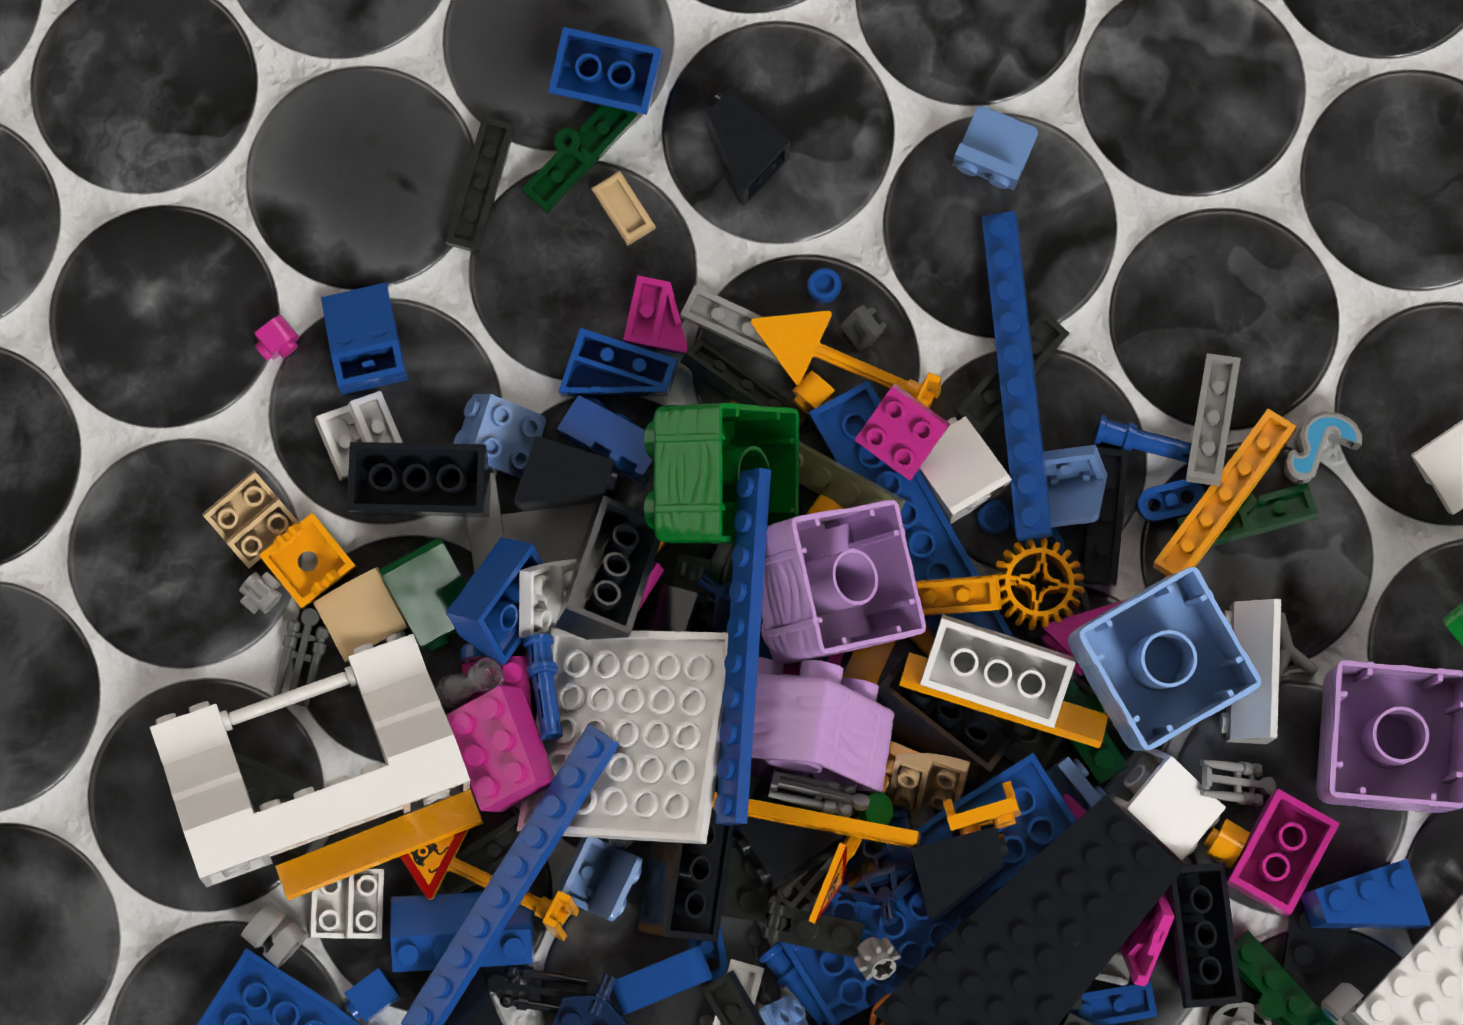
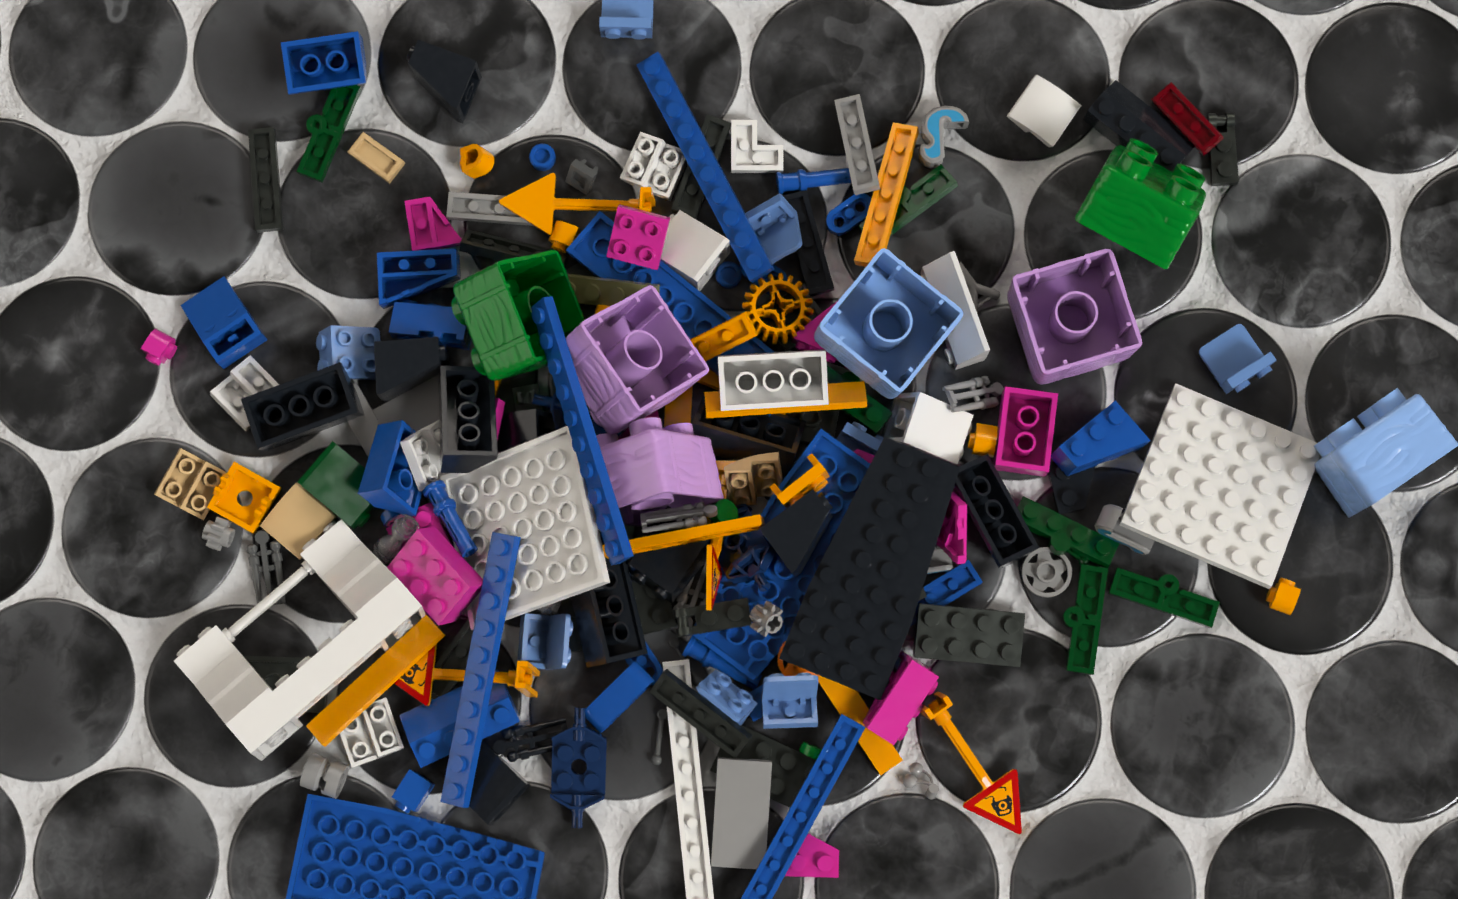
camera: 20 degrees left, 0 degrees up
none -> light orange plate [460,144,494,179]
none -> white slope [620,132,687,201]
none -> white plate [731,120,783,173]

